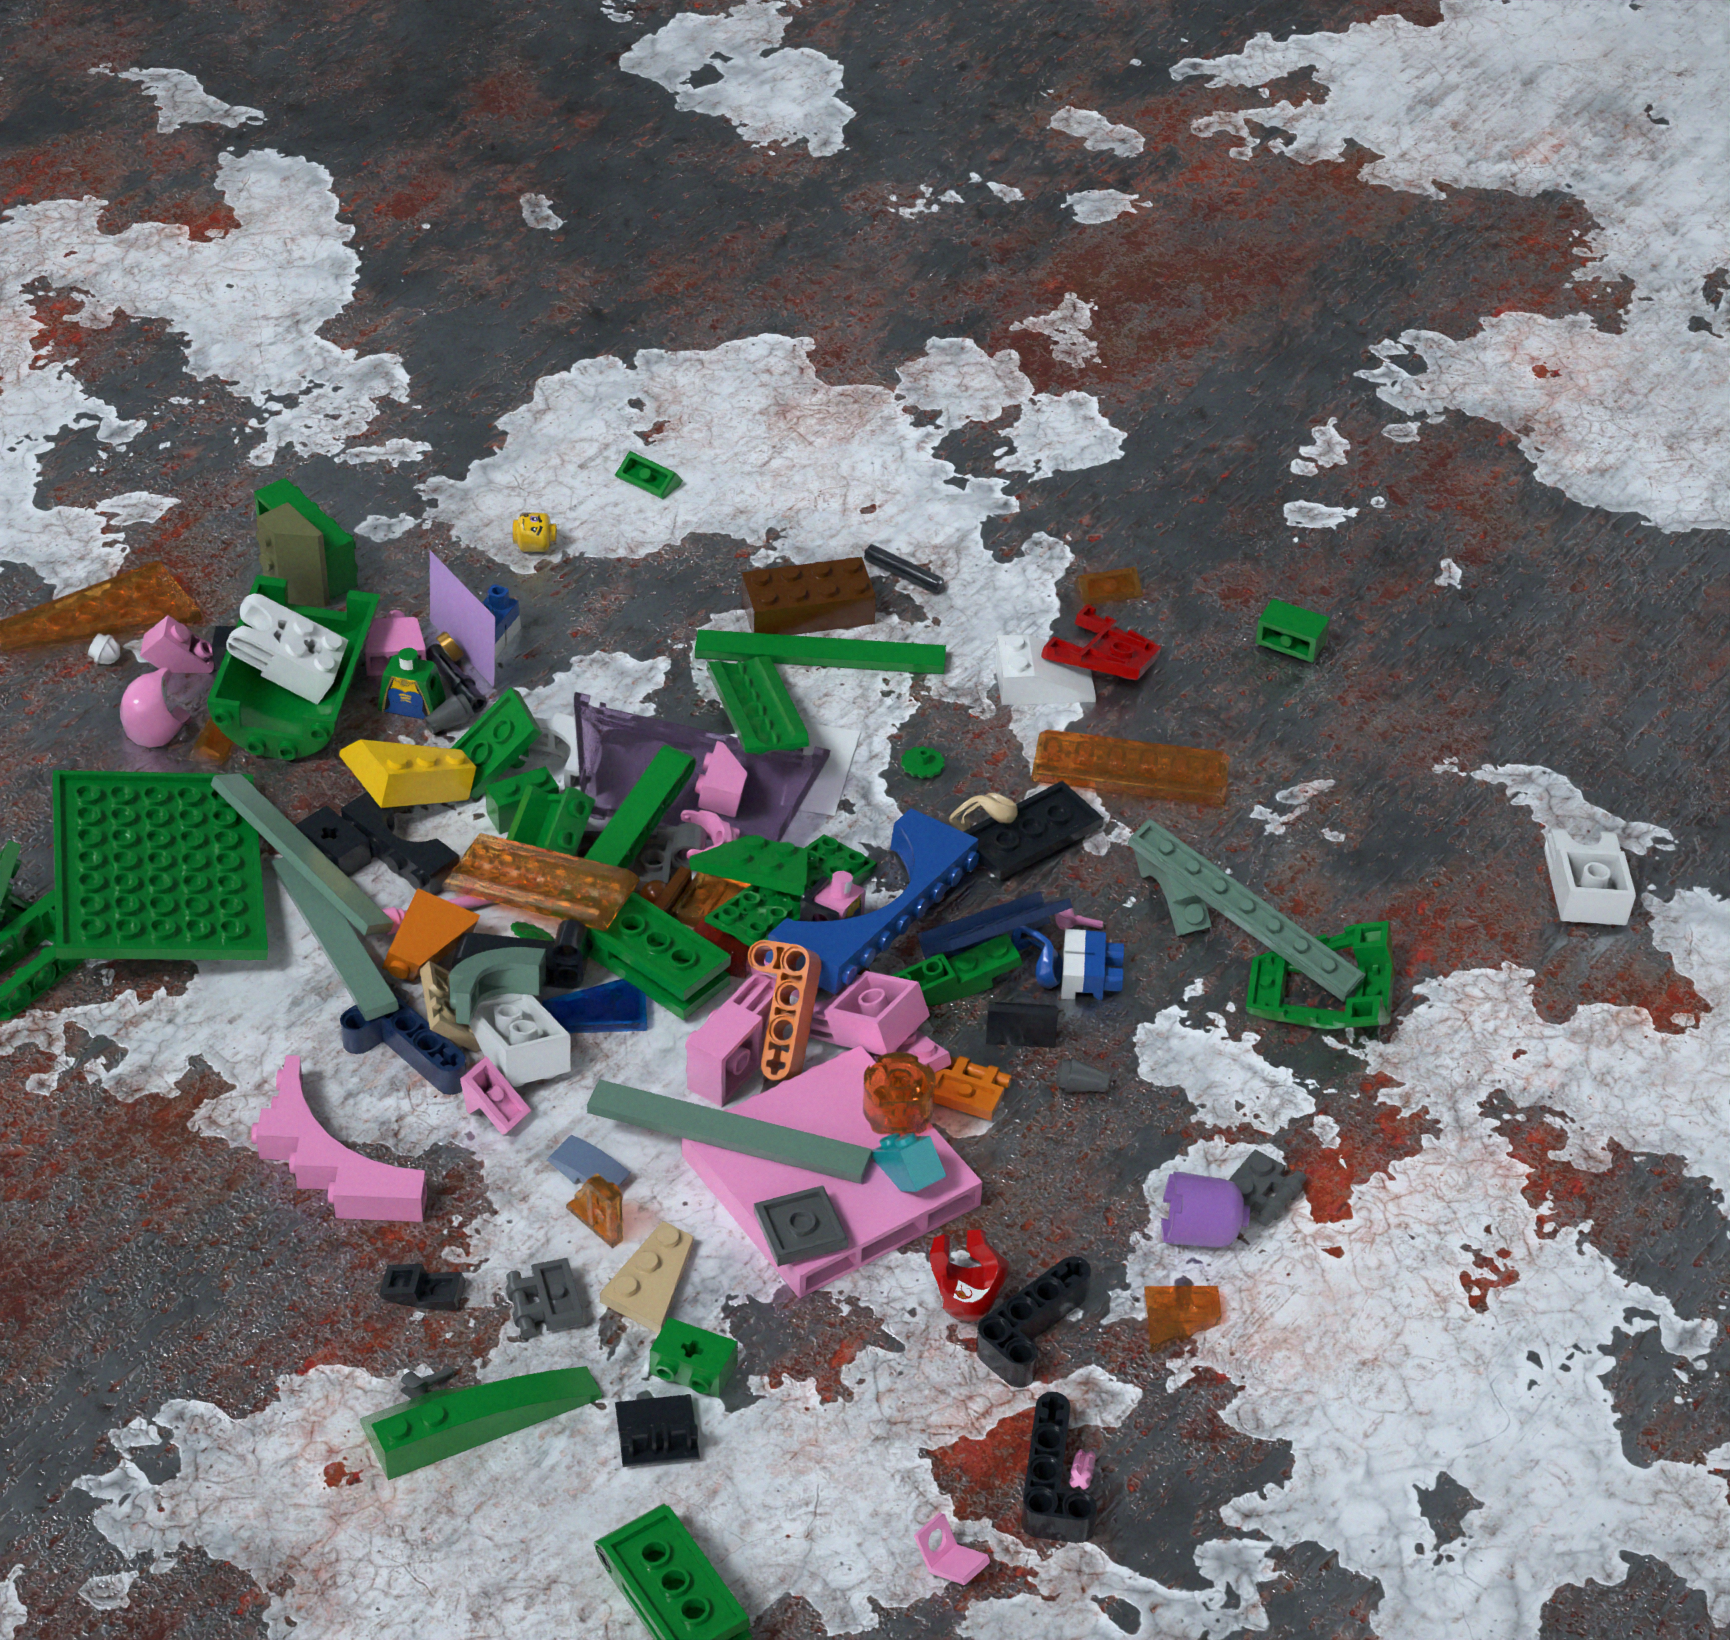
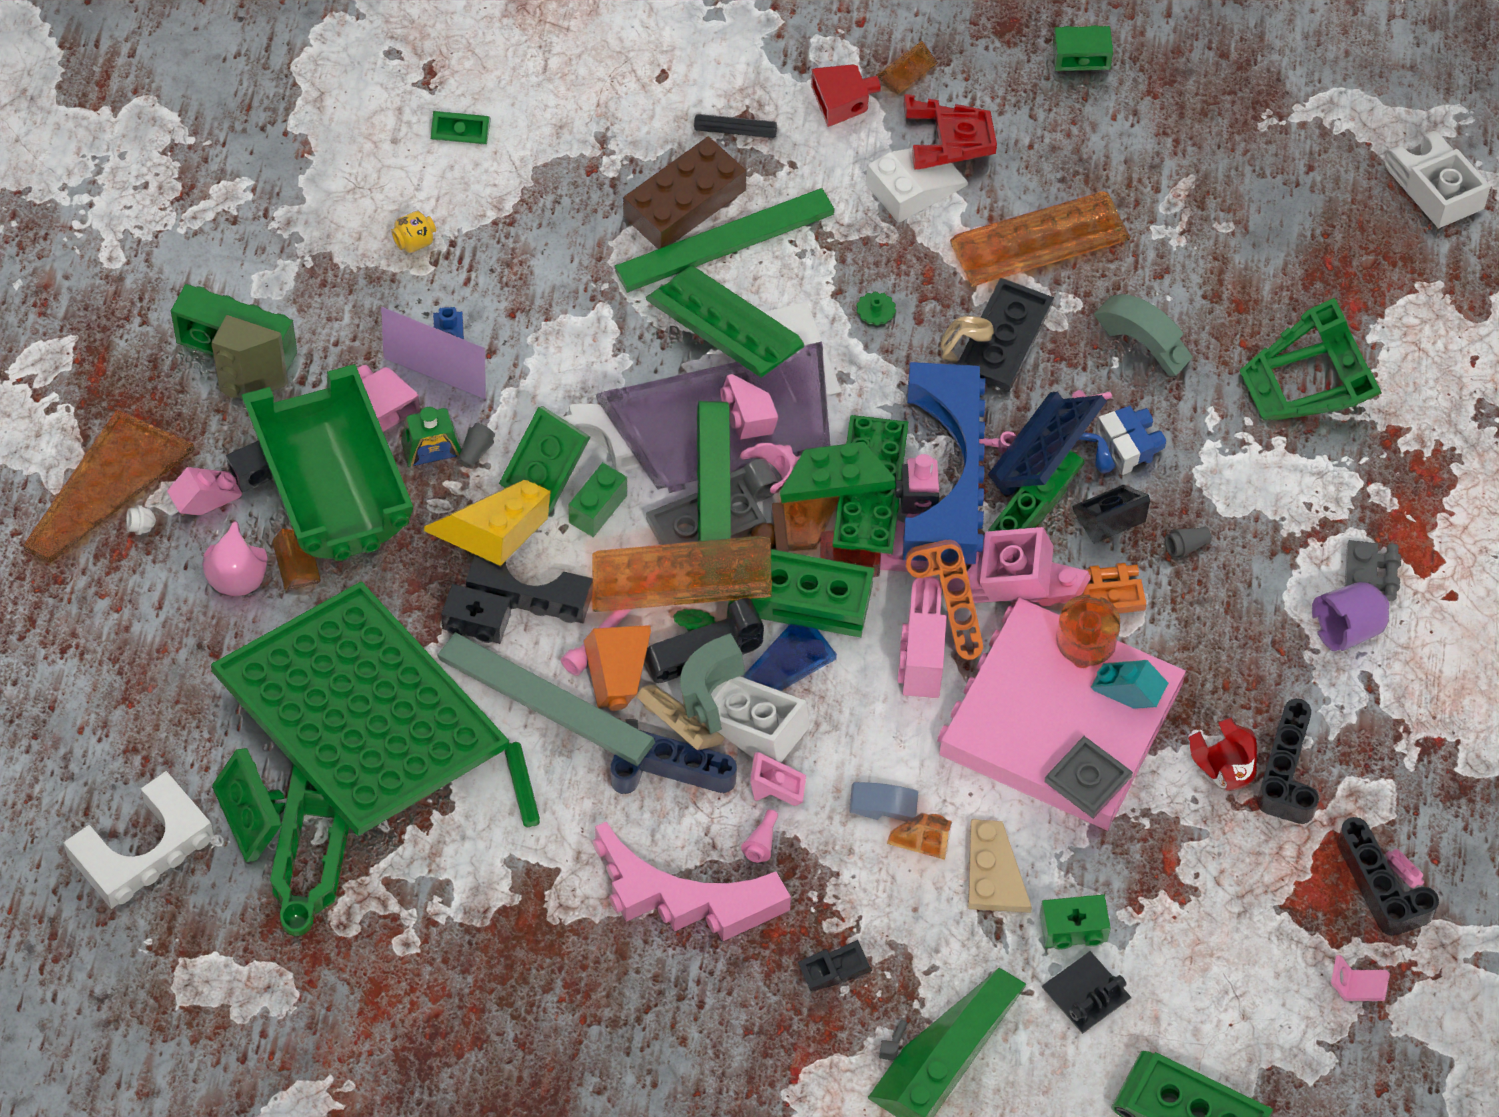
camera: 30 degrees left, 15 degrees up
sand green tile [211,773,394,936] -> none
white brick [226,593,348,705] -> none
black pin [426,644,487,713] -> none
pearl gold tile [436,632,464,662] -> none
green panel [503,786,596,861] -> none
dark grey plate [505,1258,584,1338] -> none
sand green tile [587,1079,872,1184] -> none
sand green tile [1127,818,1366,1002] -> none
clear orange wing [1143,1286,1222,1353] -> none
none -> green axle [505,742,540,828]
none -> bright pink cone [741,809,778,863]
none -> red torso [811,64,881,127]
none -> bright pink hand [979,431,1016,454]

